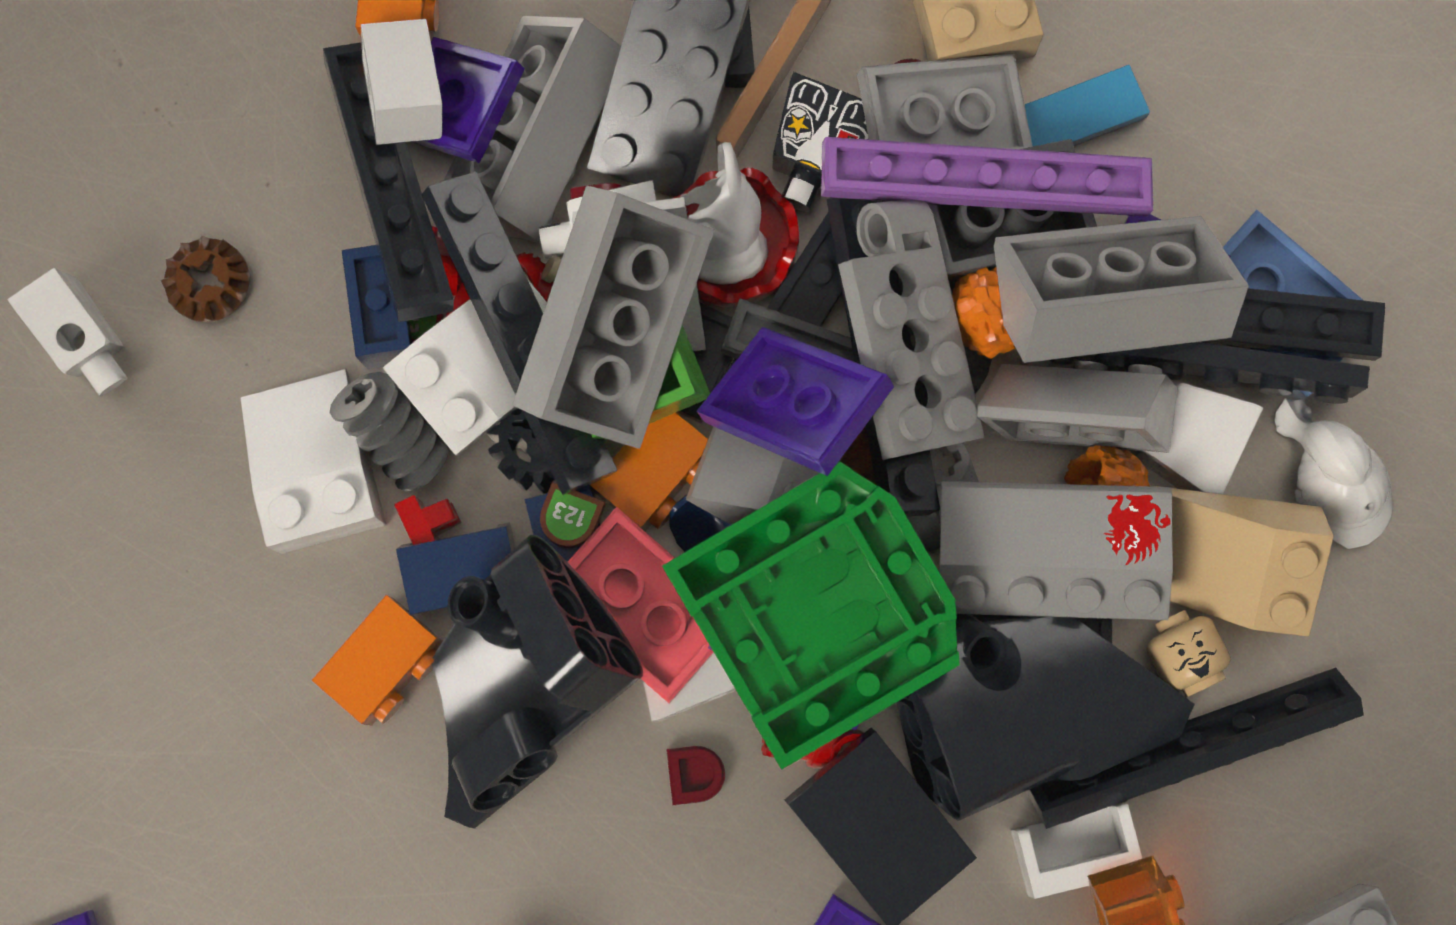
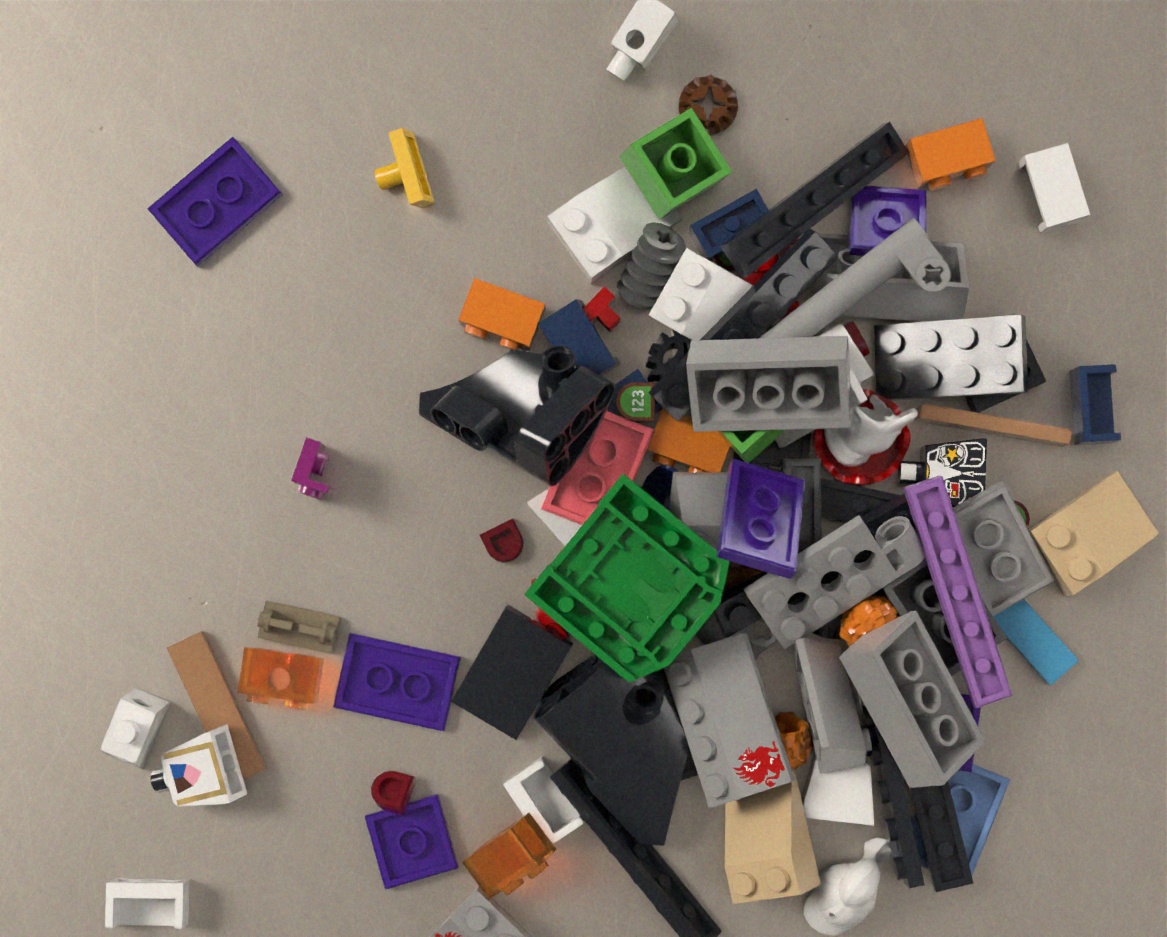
camera: 65 degrees right, 5 degrees up
white panel [361,19,442,144] -> none
tan head [1146,610,1231,697] -> none
none -> yellow tile [375,128,435,208]
none -> bright green brick [619,108,732,220]
none -> light grey axle [760,218,951,338]

